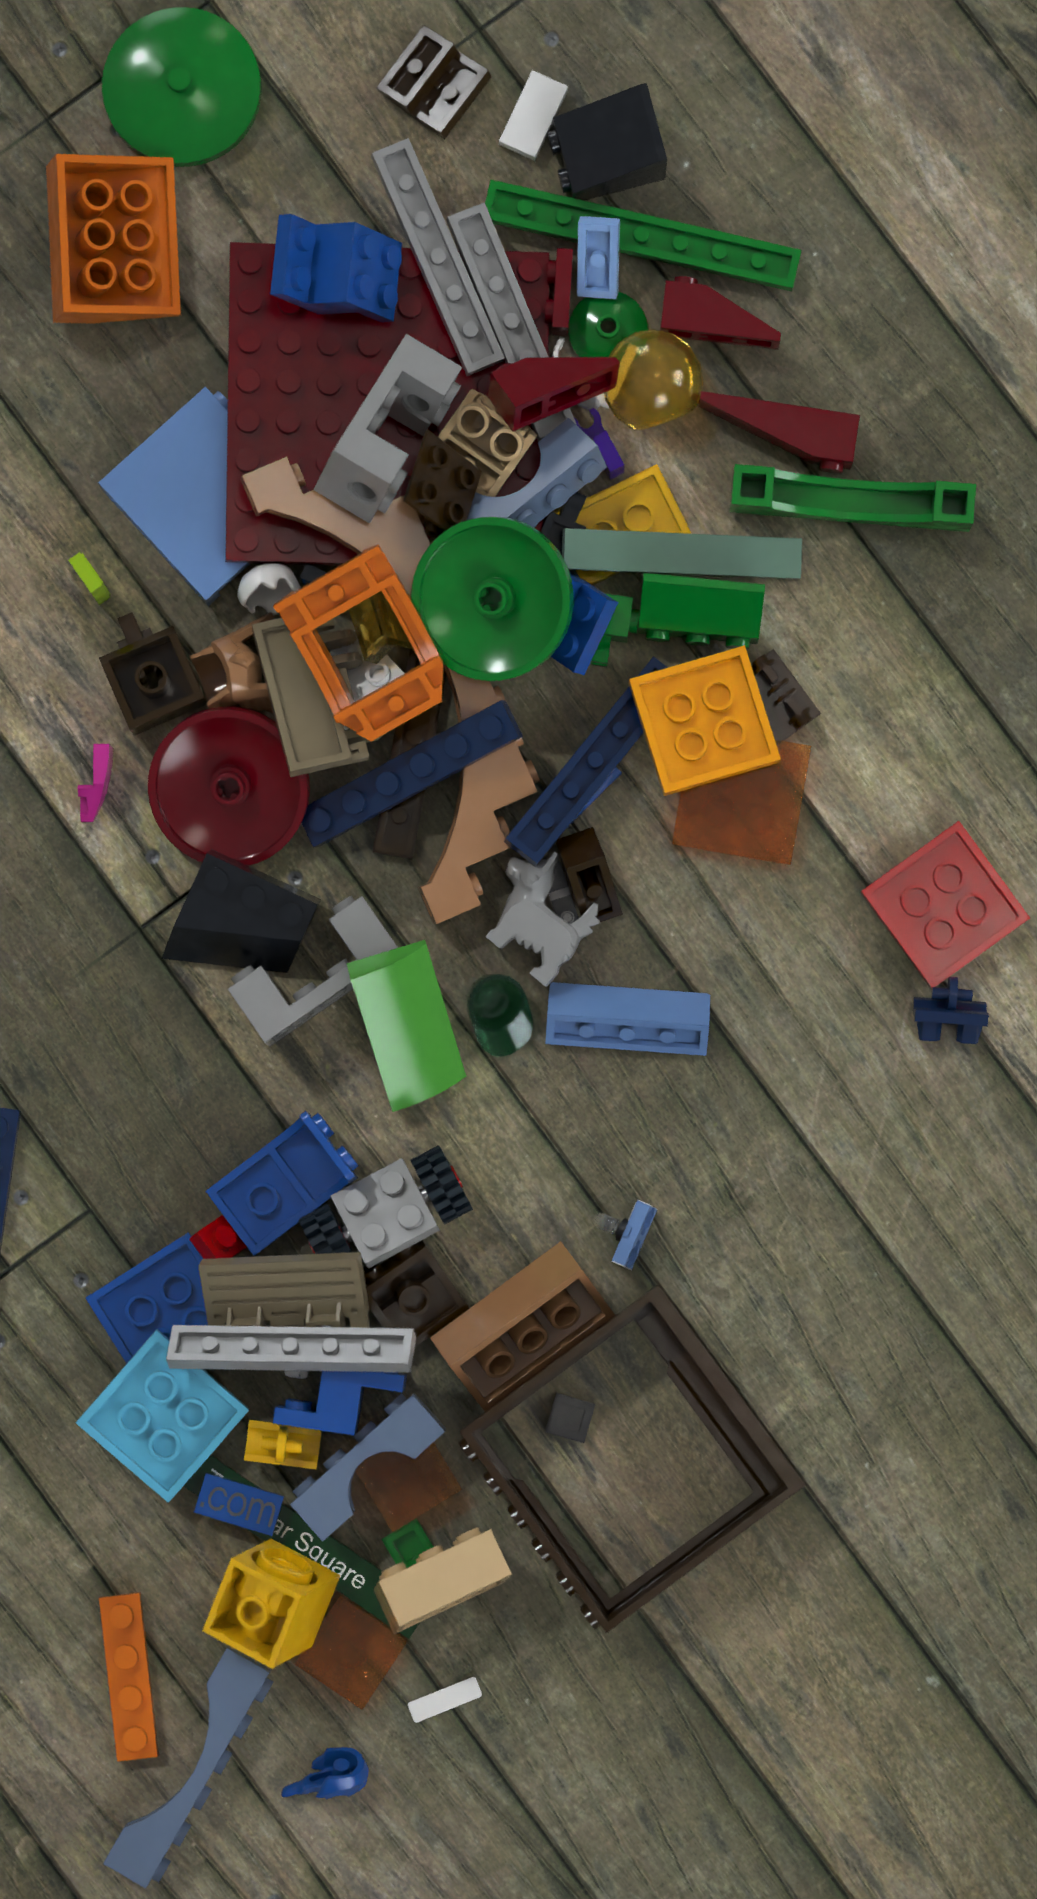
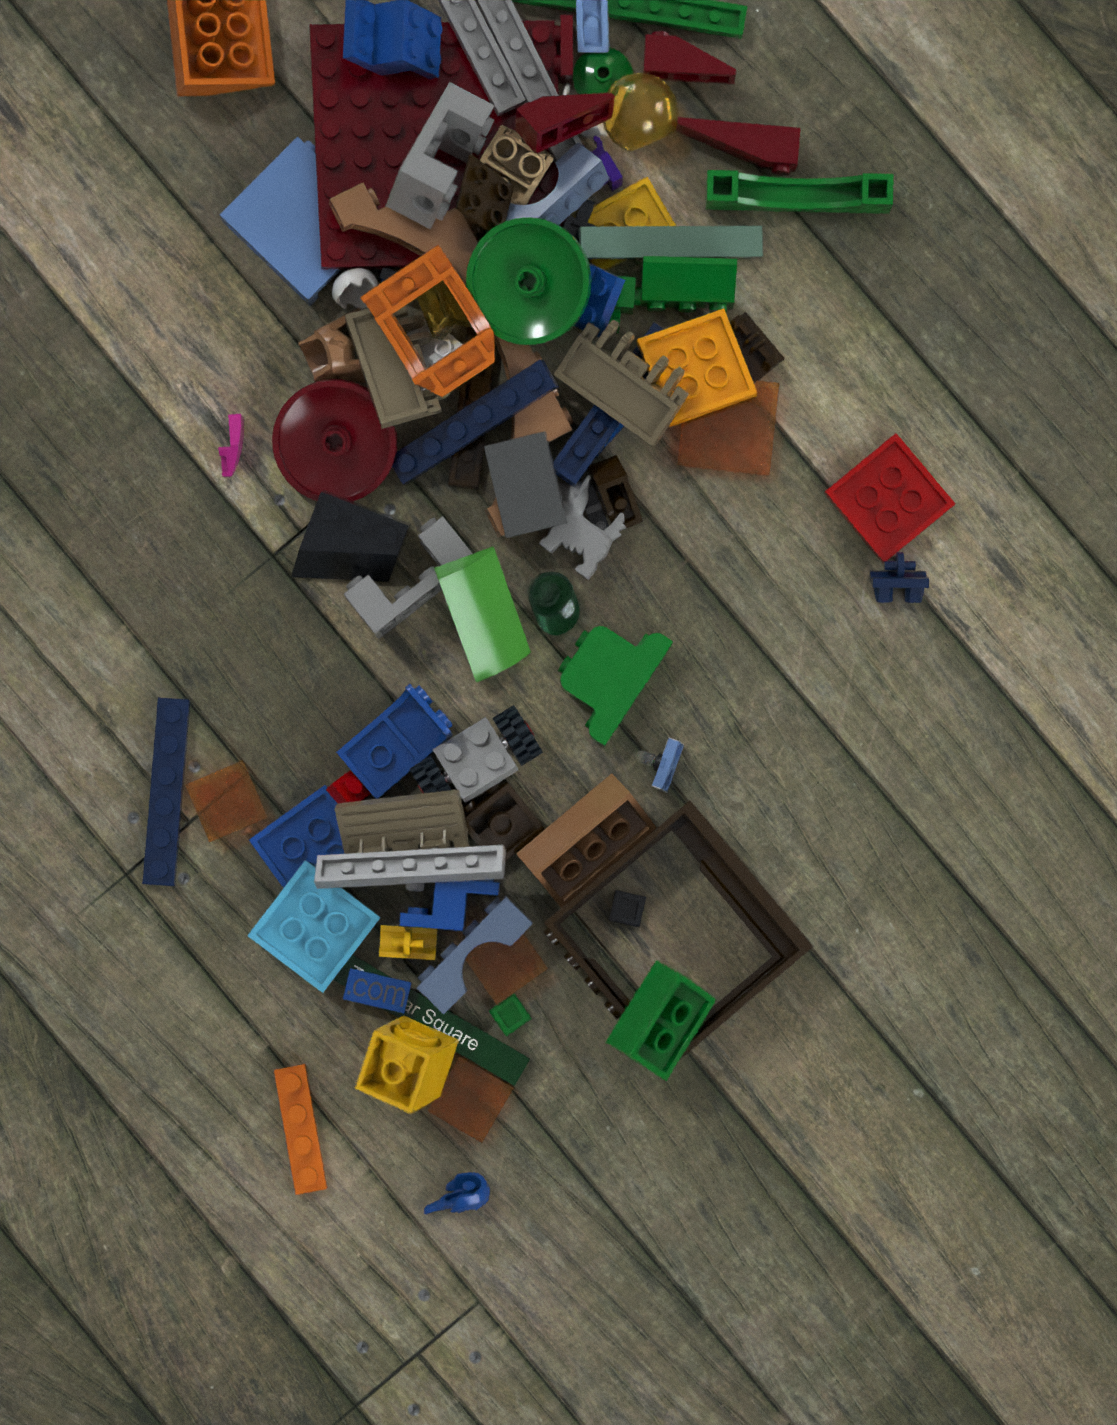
camera: 10 degrees left, 0 degrees up
lime tile [68,552,111,605] -> none
dark brown hinge [99,612,207,736] -> none
sand blue arch [103,1646,273,1889] -> none
tan brick [374,1527,512,1634] -> none
white sticker [408,1677,482,1723] -> none
medium blue panel [545,982,710,1056] -> none
none -> clear orange plate [185,760,268,843]
none -> dark grey tile [484,431,567,538]
none -> dark tan hinge [553,319,689,446]
none -> green brick [557,626,673,747]
none -> green slope [605,960,717,1081]

